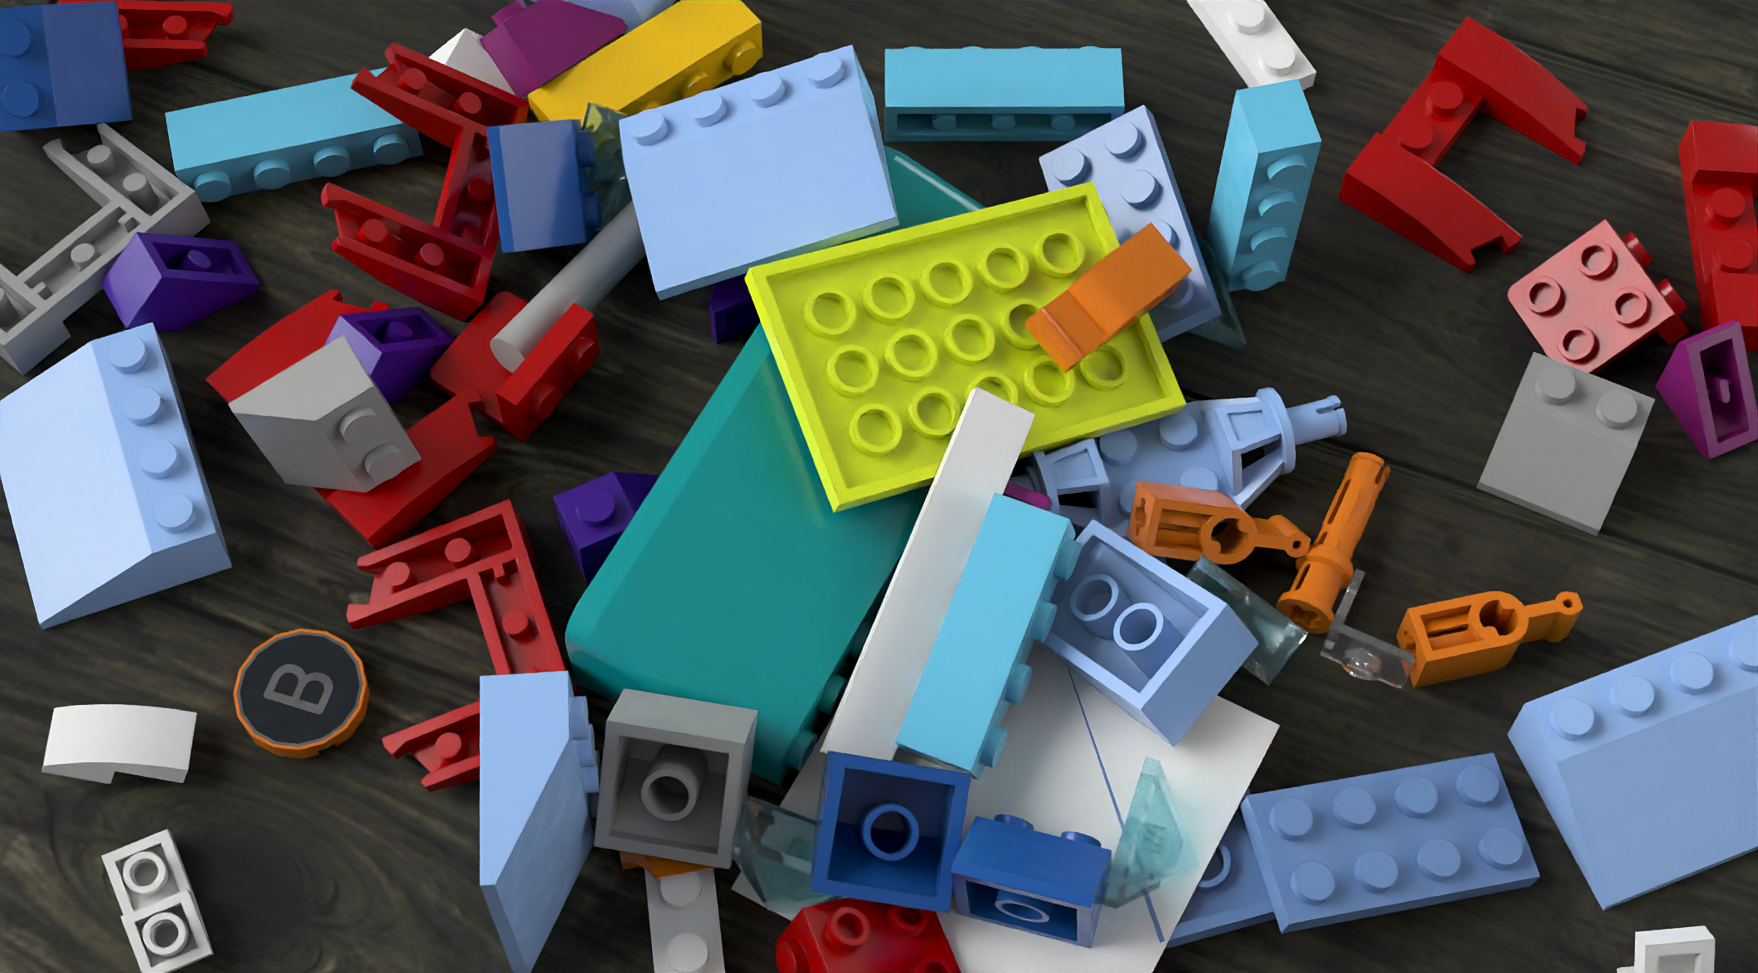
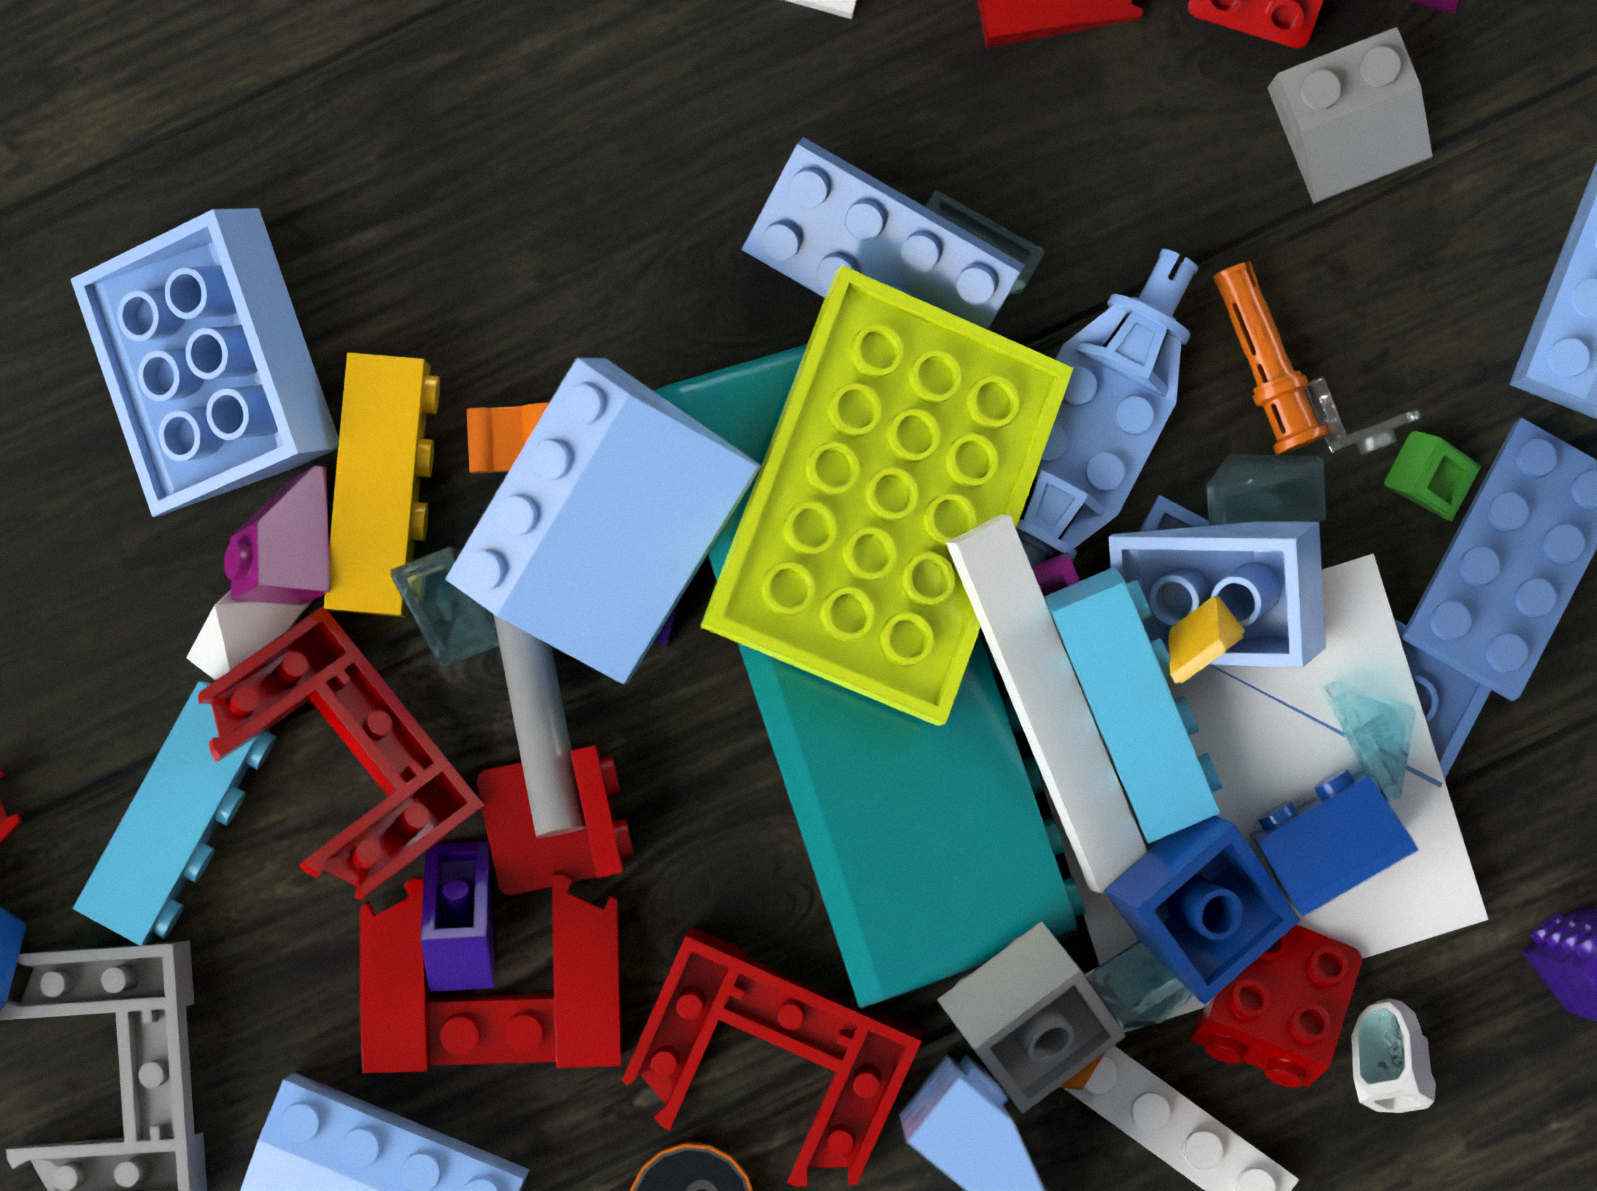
camera: 50 degrees left, 25 degrees up
dark purple slope [101,232,261,332] -> none
light grey slope [228,335,422,493] -> none
blue slope [487,119,602,253] -> none
dark purple slope [554,472,660,583] -> none
medium azure brick [885,46,1125,142] -> none
orange piece [1024,223,1192,373] -> none
orange piece [1126,480,1311,565] -> none
medium azure brick [1206,79,1322,292] -> none
orange piece [1396,591,1583,688] -> none
none -> yellow slope [1168,596,1246,683]
none -> bright green slope [1384,431,1481,521]

